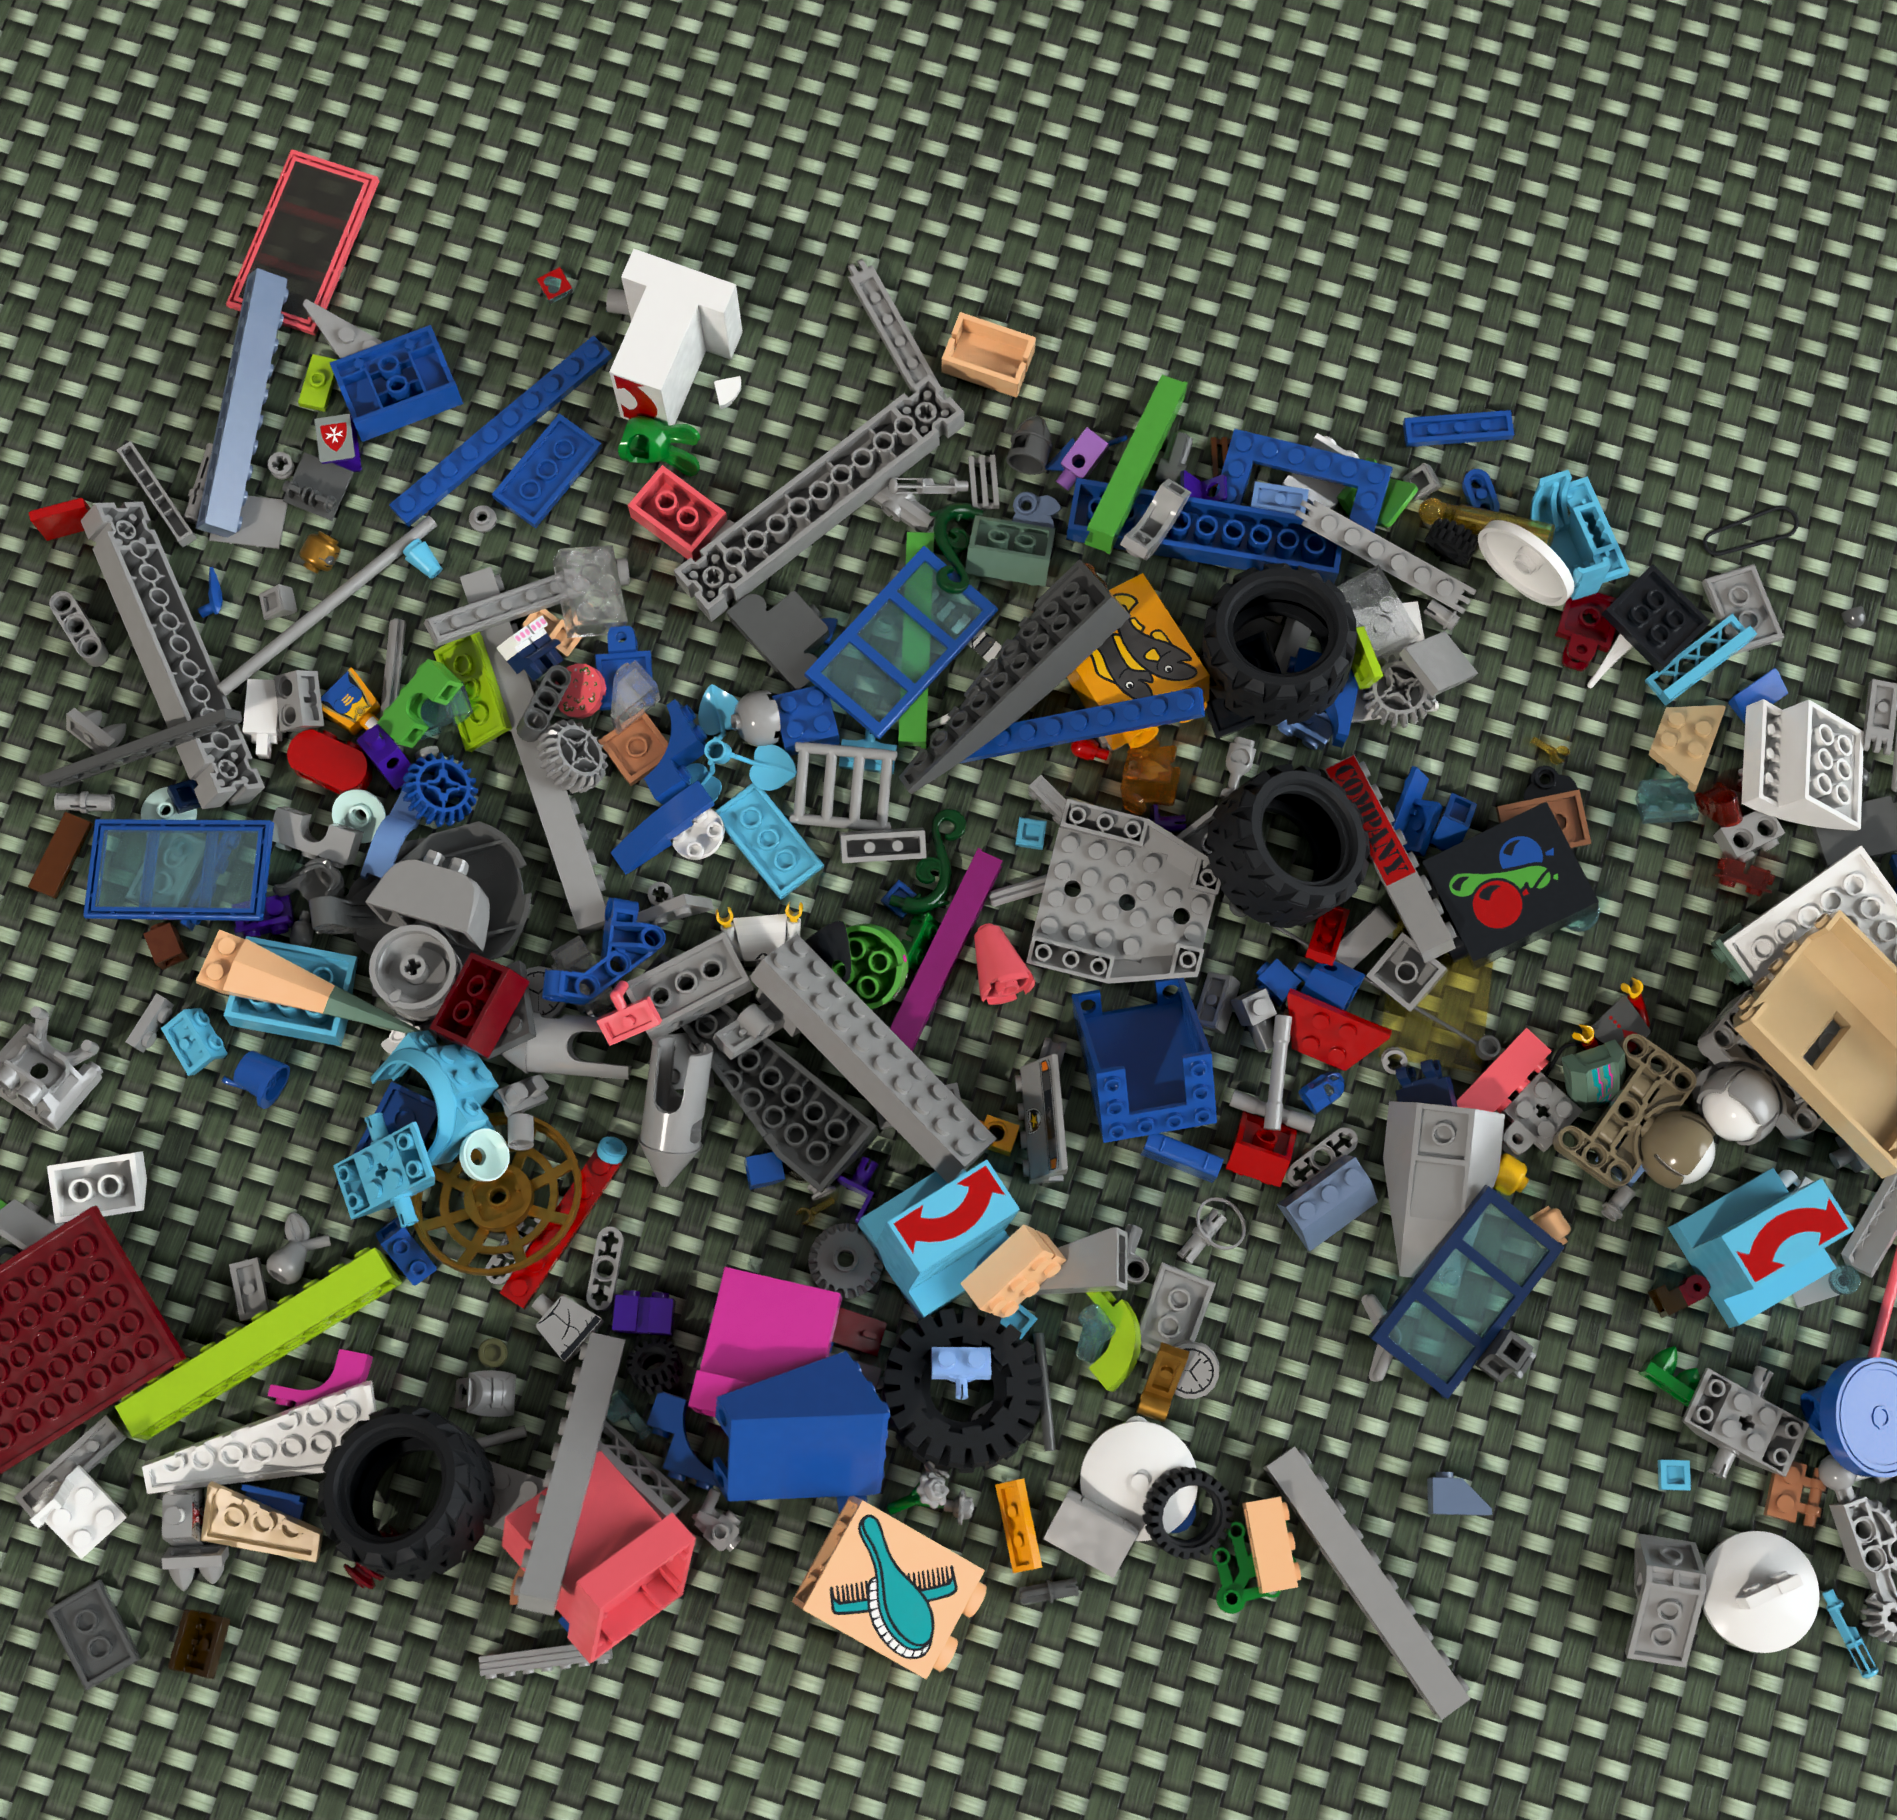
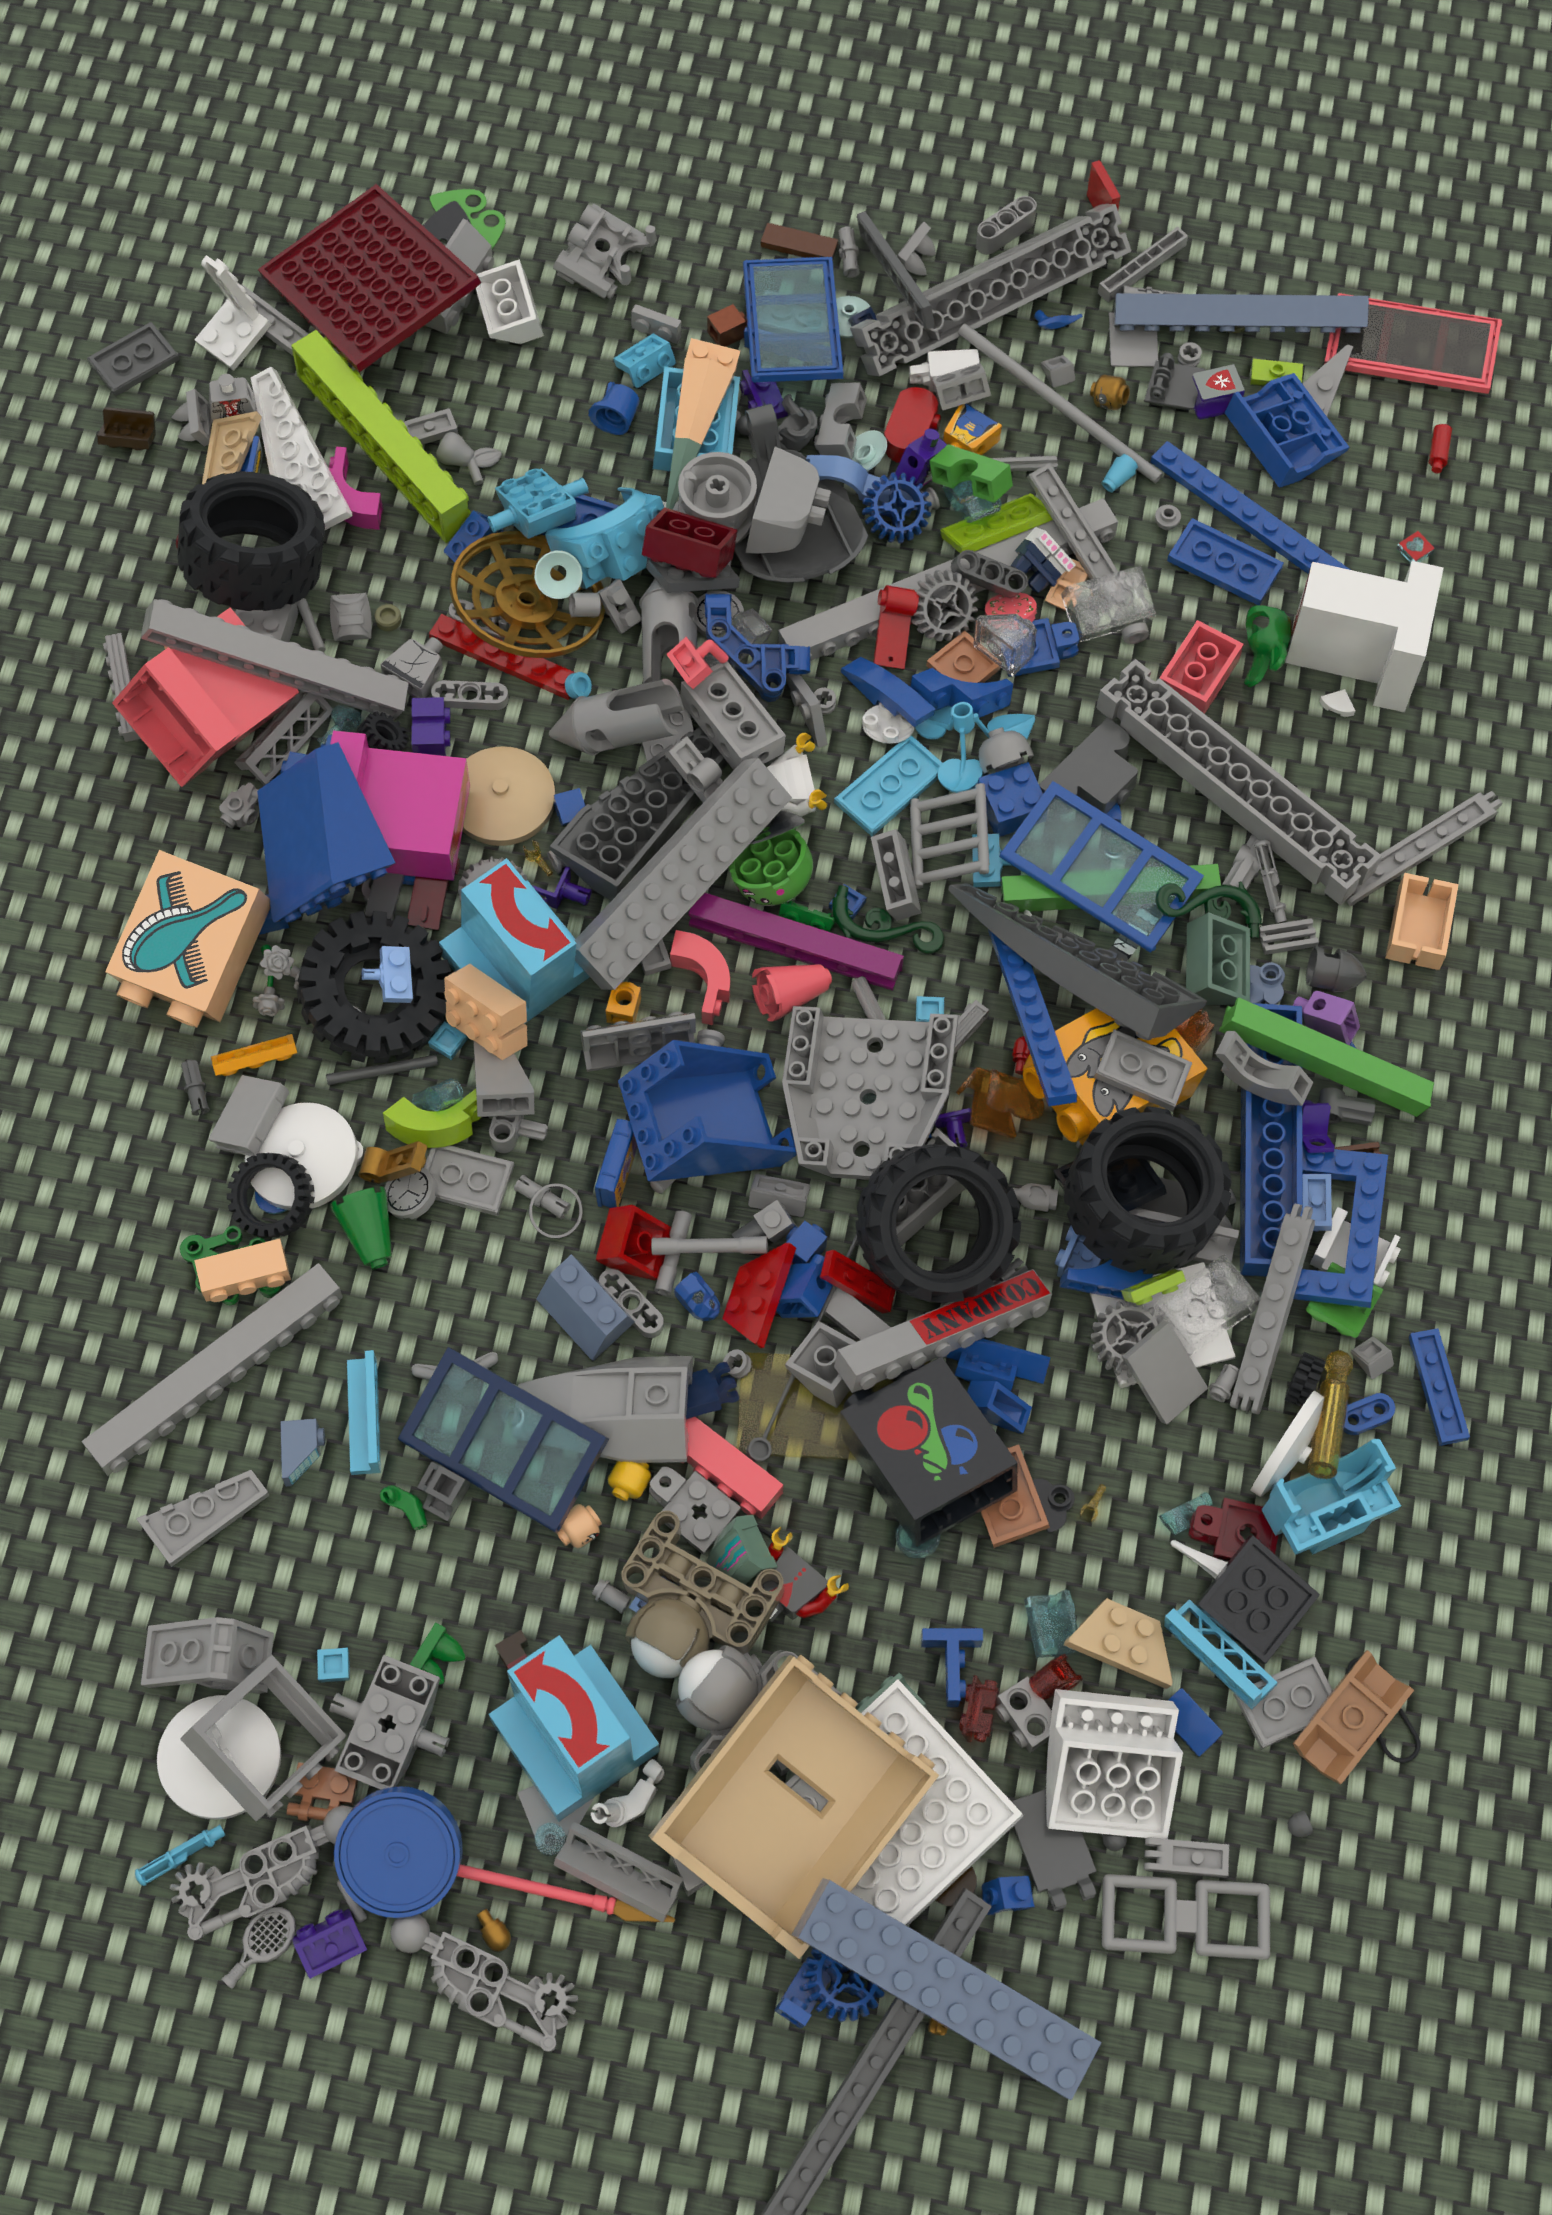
camera: 85 degrees right, 10 degrees down
none -> light grey wing [136,1470,270,1567]
none -> light grey window [180,1655,347,1821]
none -> green cone [330,1187,392,1269]
none -> medium azure fence [347,1350,381,1475]
none -> green arm [380,1485,428,1530]
none -> tan dish [462,747,555,846]
none -> coral arch [670,930,730,1025]
none -> red door [873,585,919,670]
none -> blue bracket [921,1628,983,1707]
none -> light grey tile [1094,1029,1192,1112]
none -> clear light blue bar [1159,1492,1212,1535]
none -> medium nougat piece [1293,1650,1414,1784]
none -> red cylinder [1429,424,1452,473]

